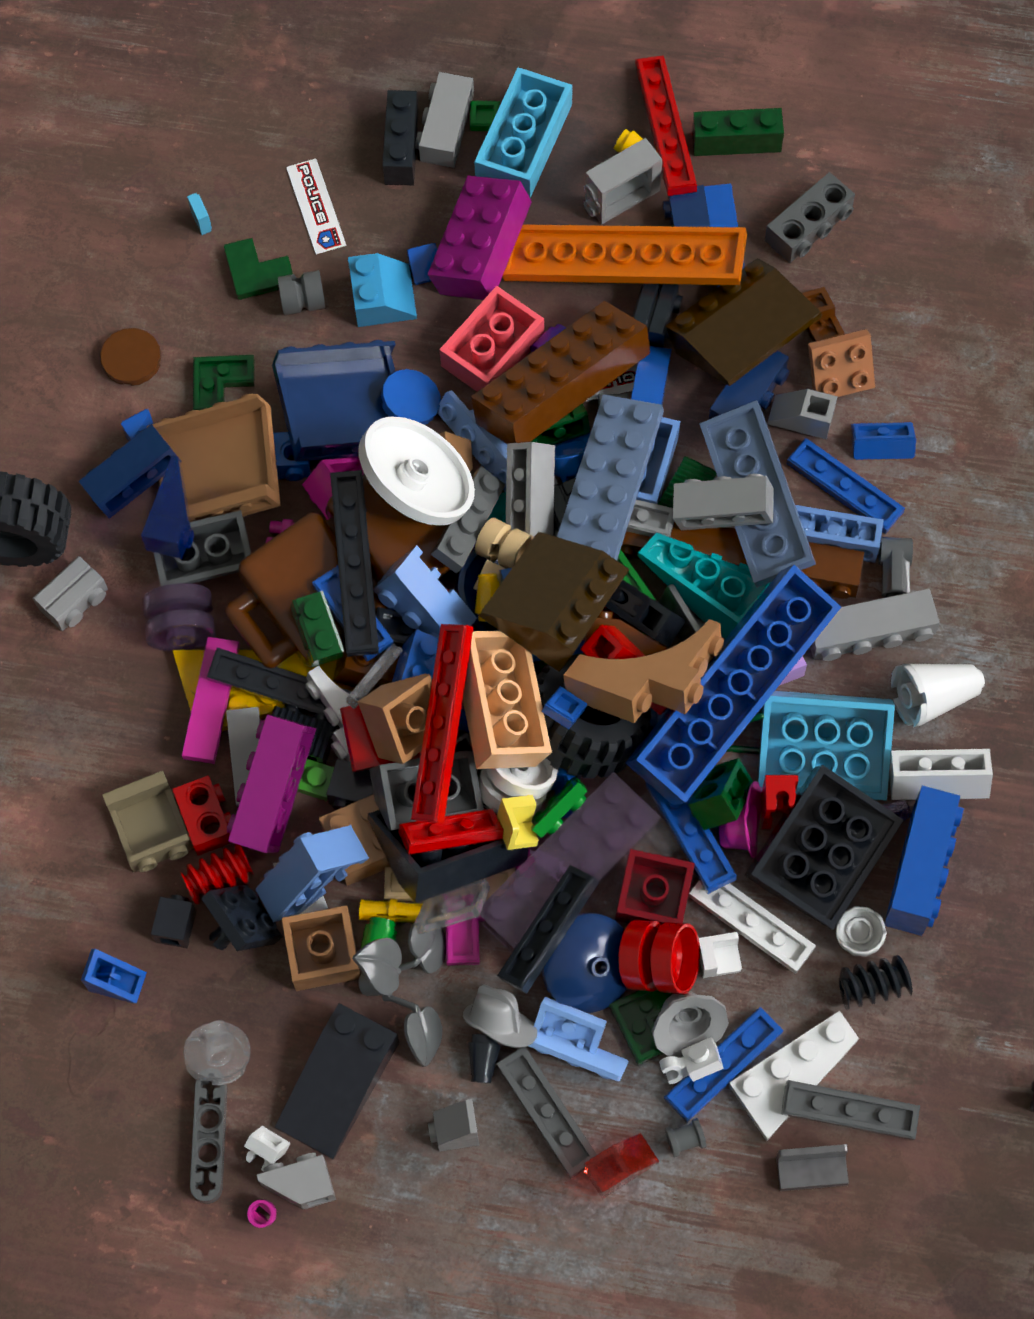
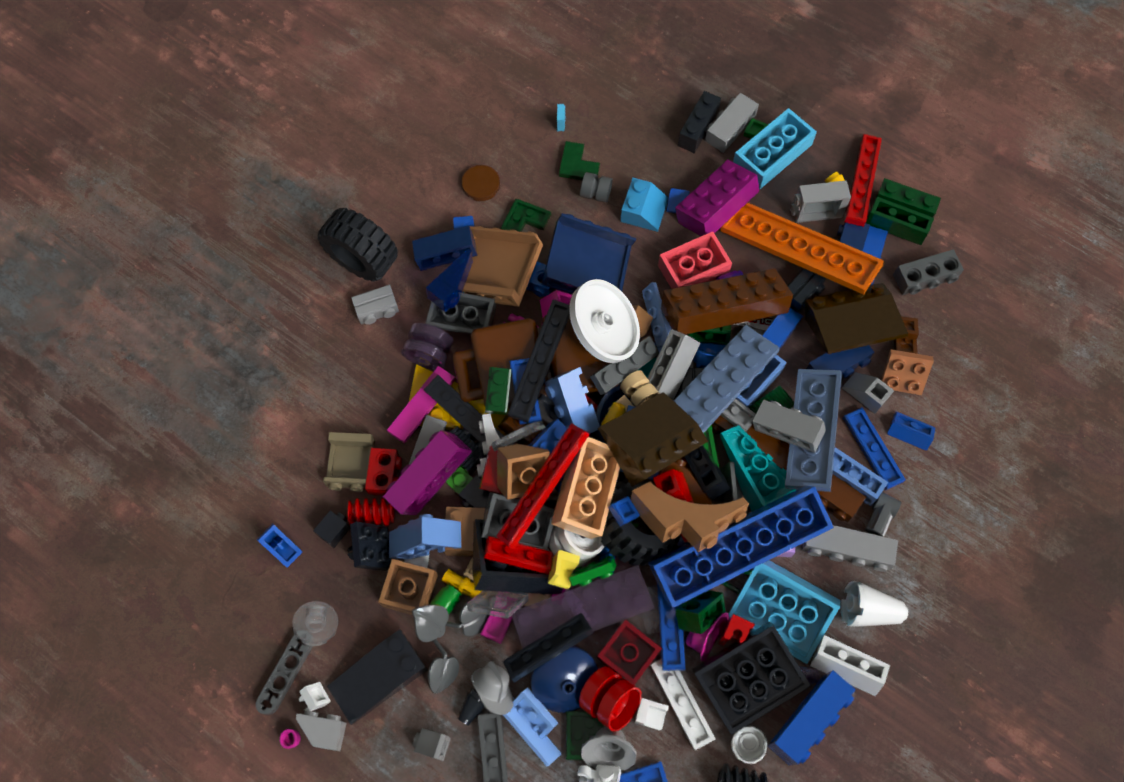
camera: 25 degrees right, 0 degrees up
white sticker [286,158,347,255] -> none
blue tile [380,369,441,425] -> none
none -> dark green brick [866,197,934,245]

